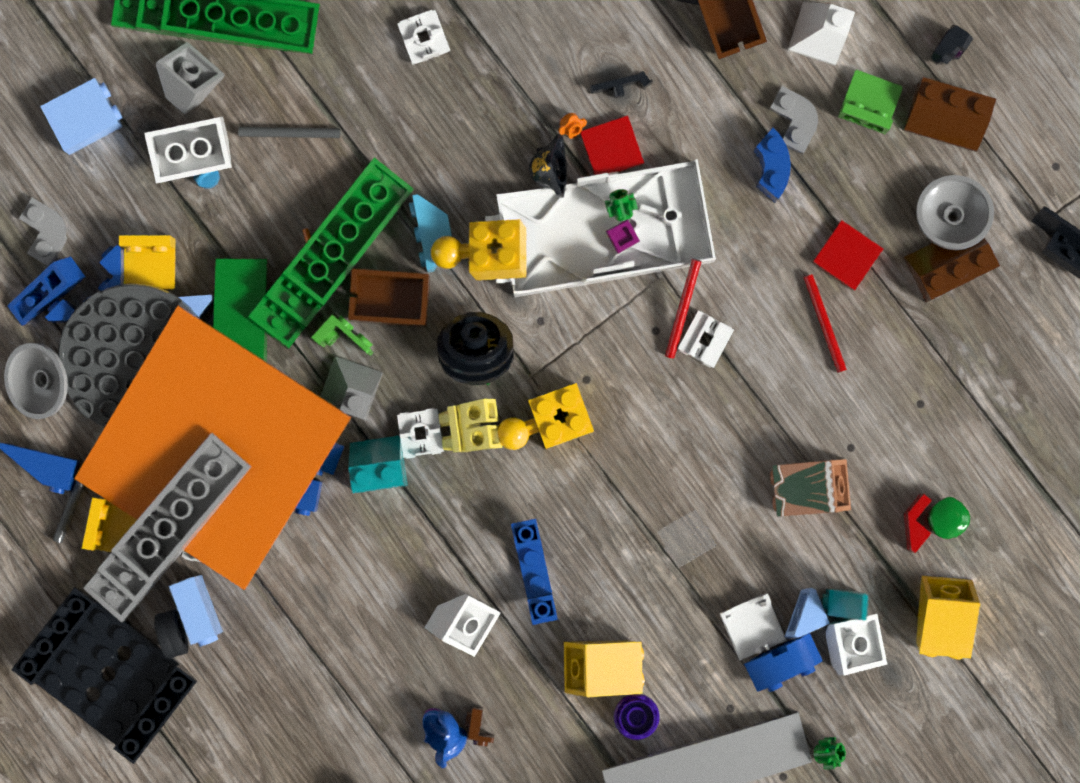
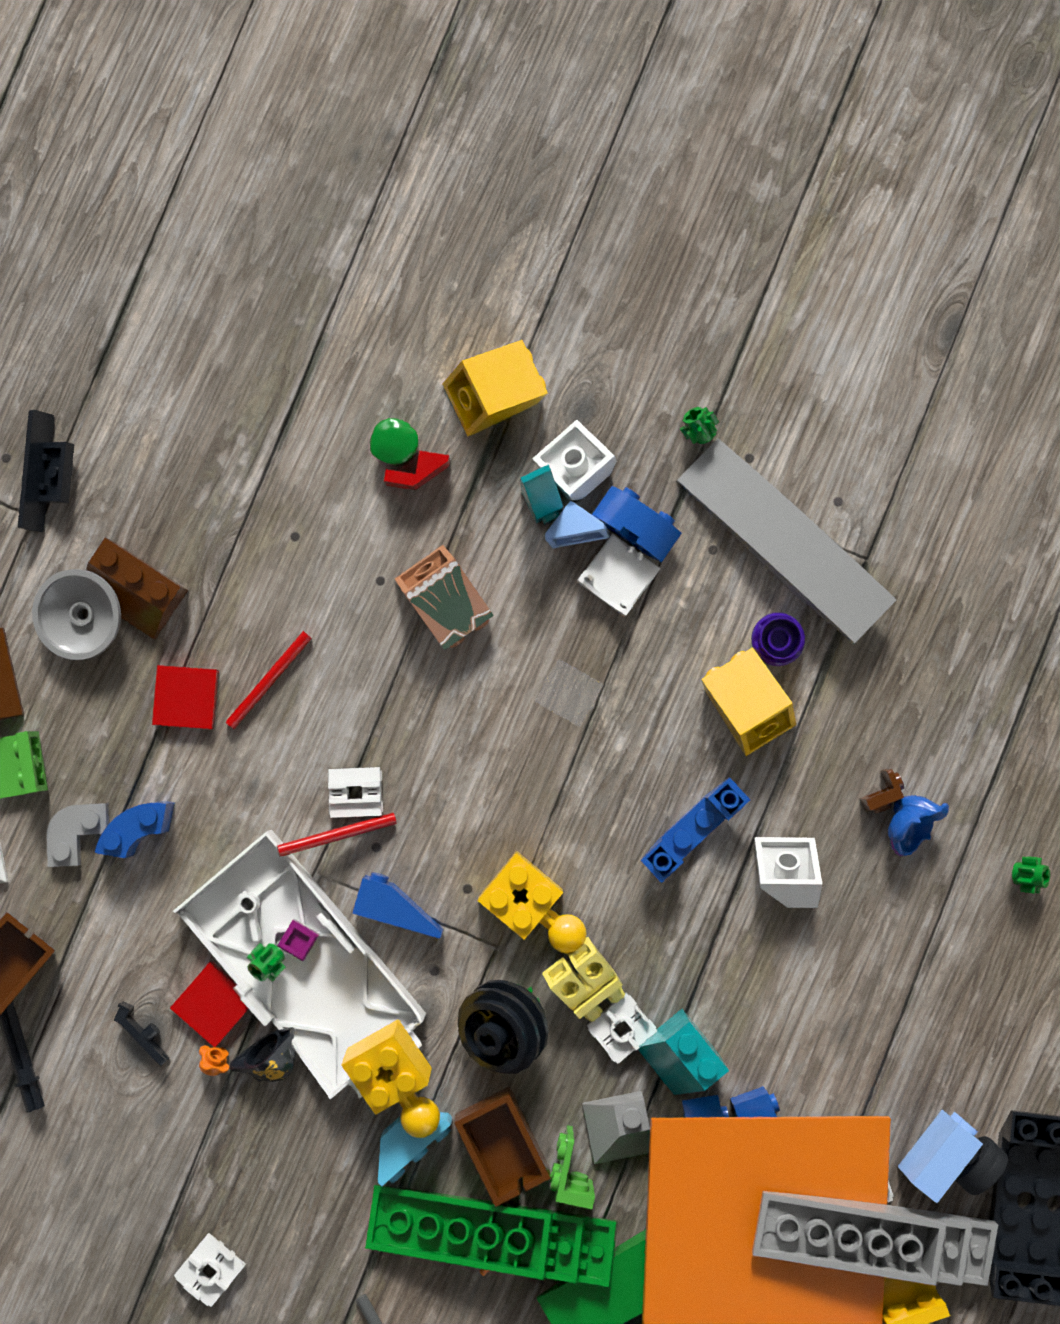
camera: 125 degrees left, 0 degrees up
none -> blue slope [352,872,443,939]

